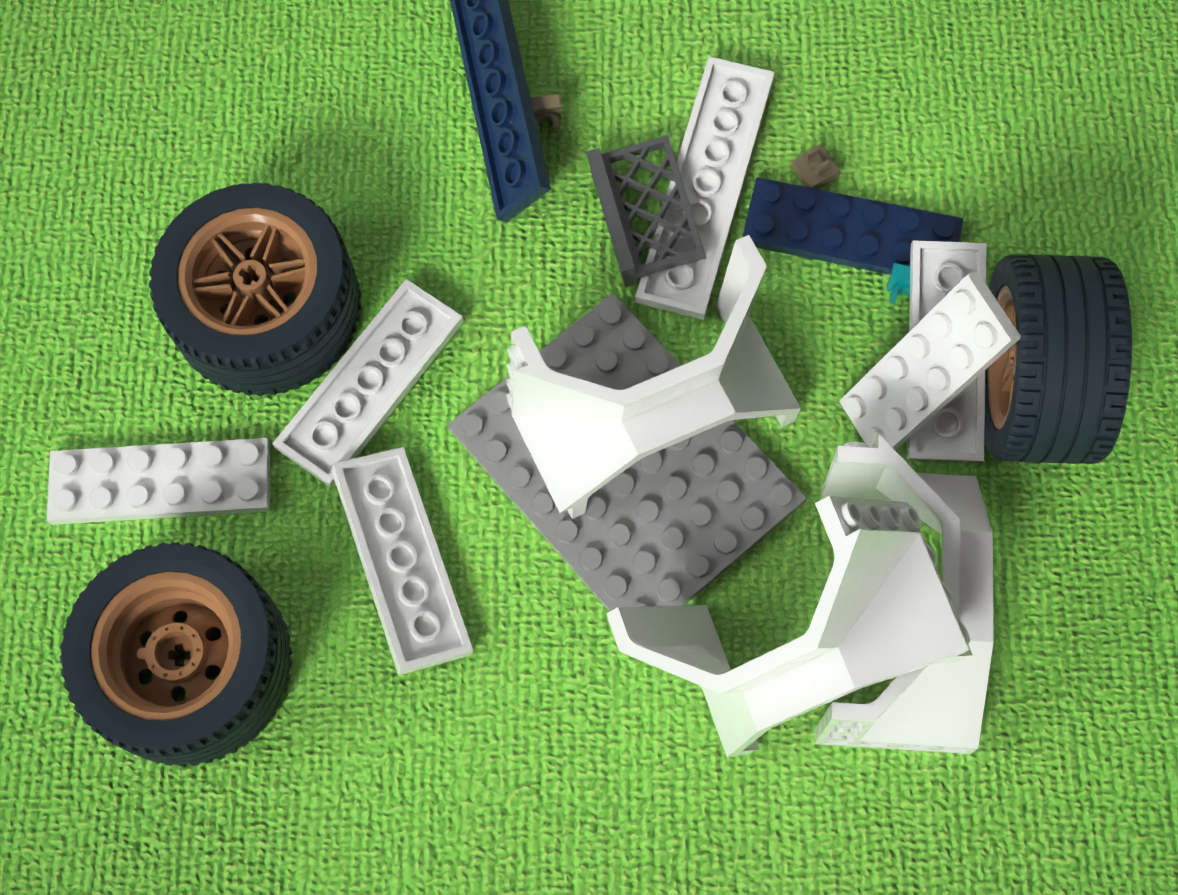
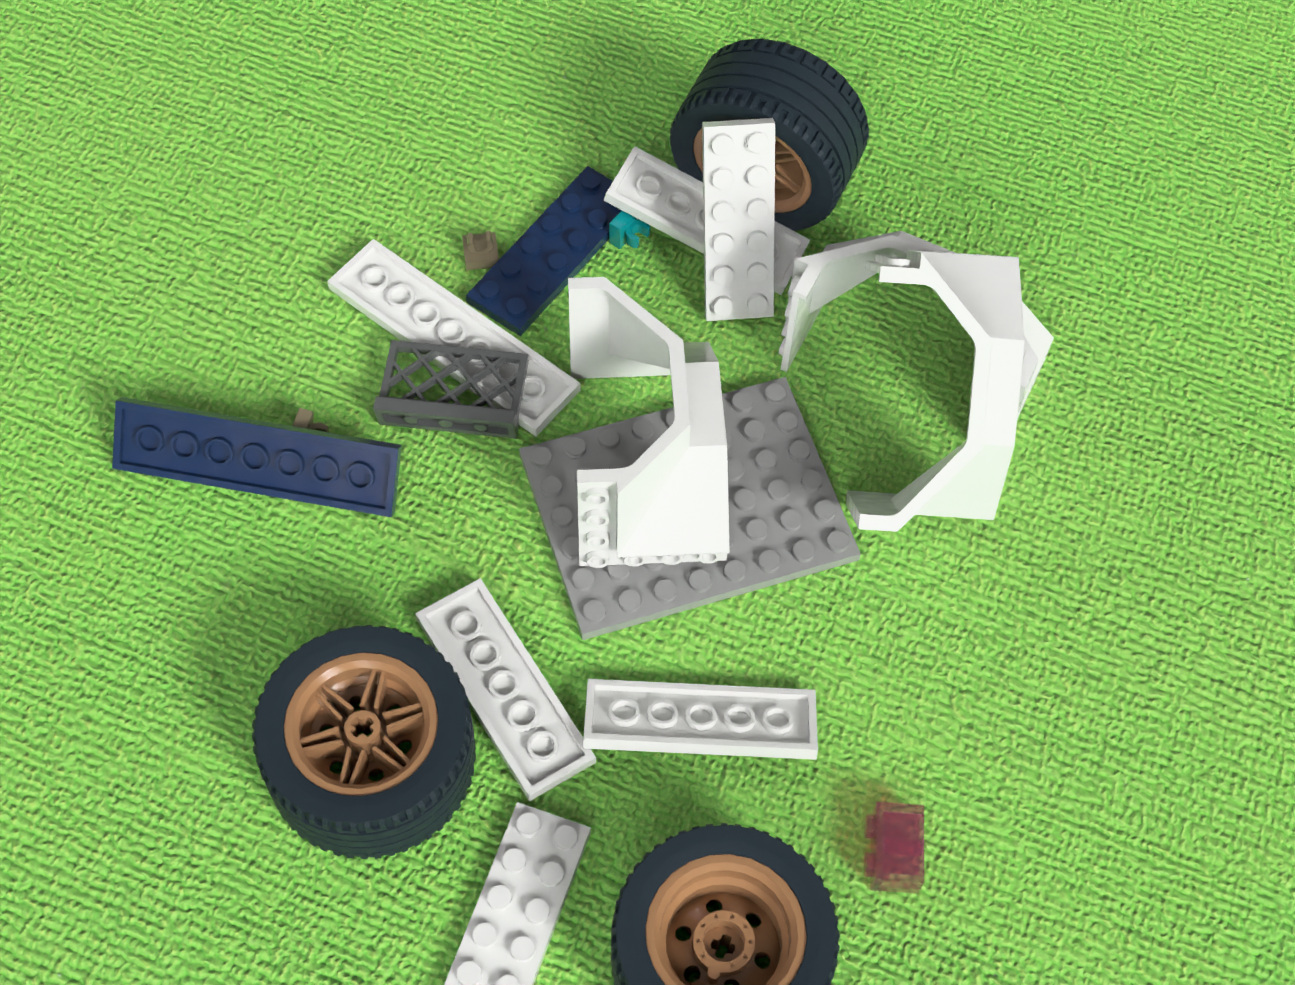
camera: 75 degrees left, 10 degrees down
none -> clear pink brick [864,802,924,894]

